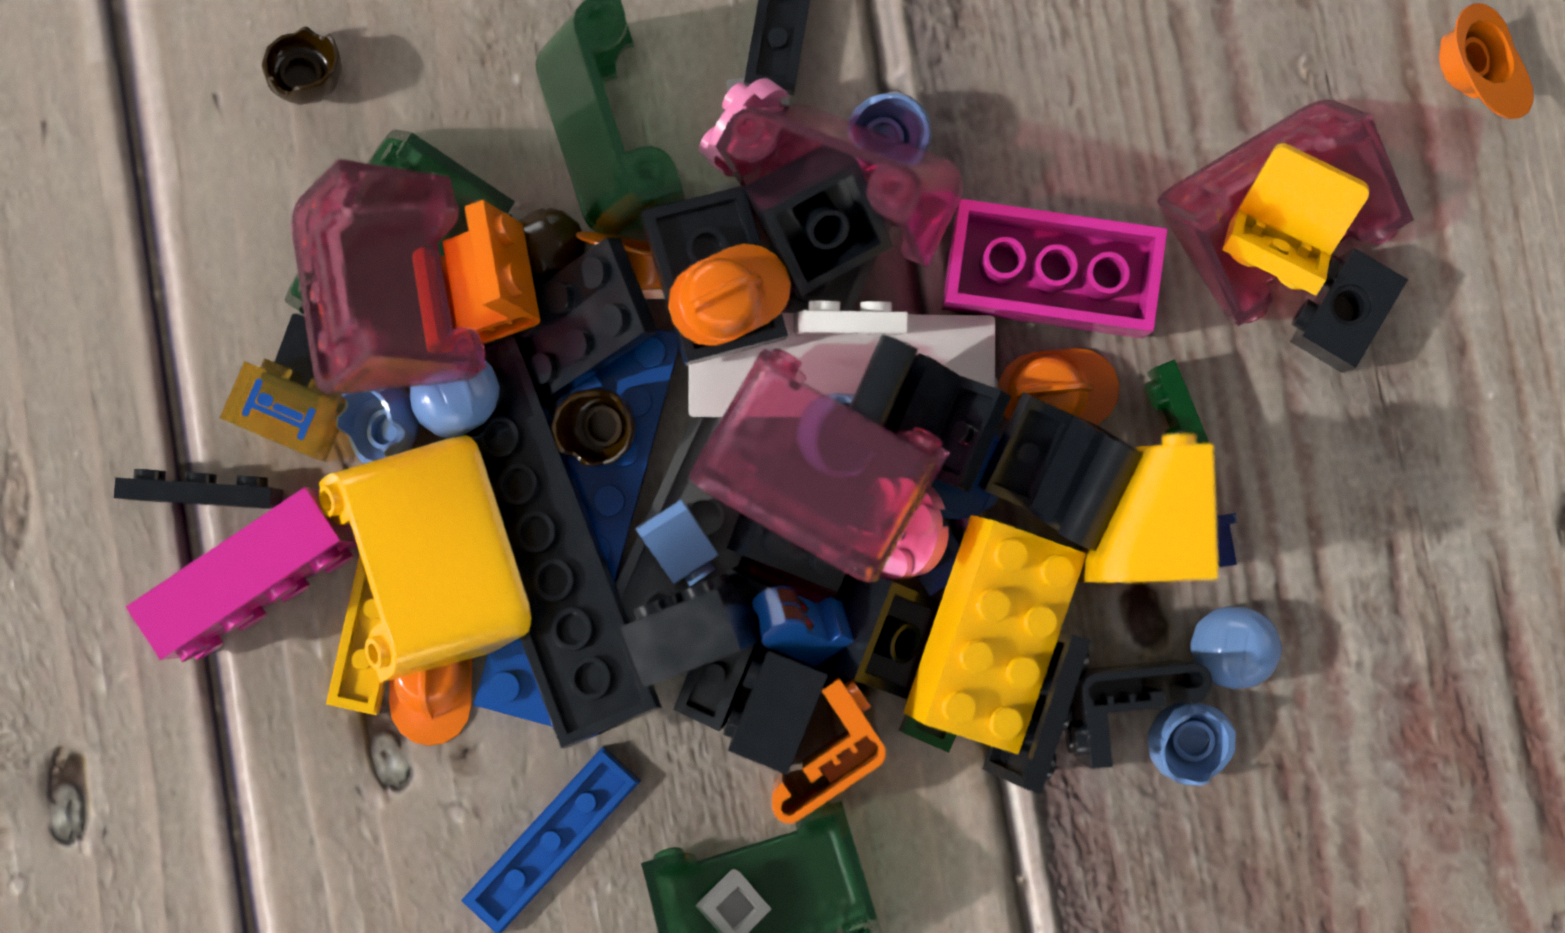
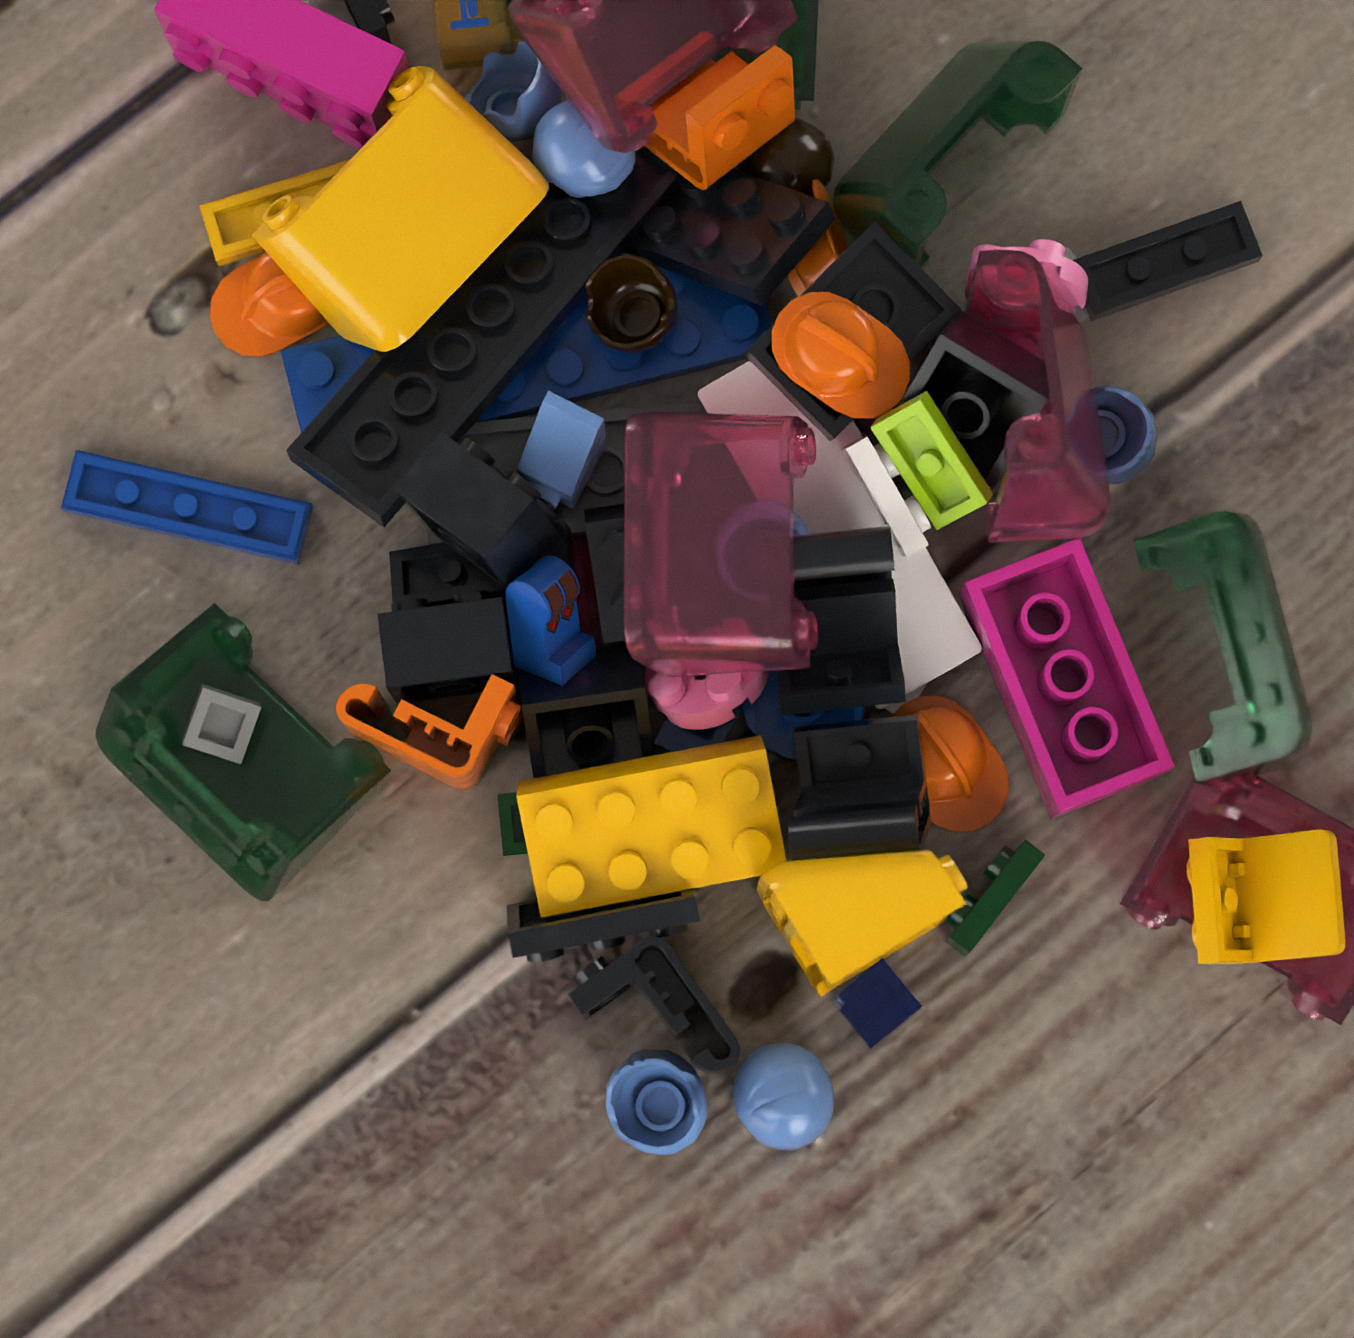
camera: 60 degrees right, 5 degrees down
black brick [1290,248,1408,373] -> none
none -> lime plate [870,391,993,530]
none -> clear green windscreen [1133,511,1312,782]

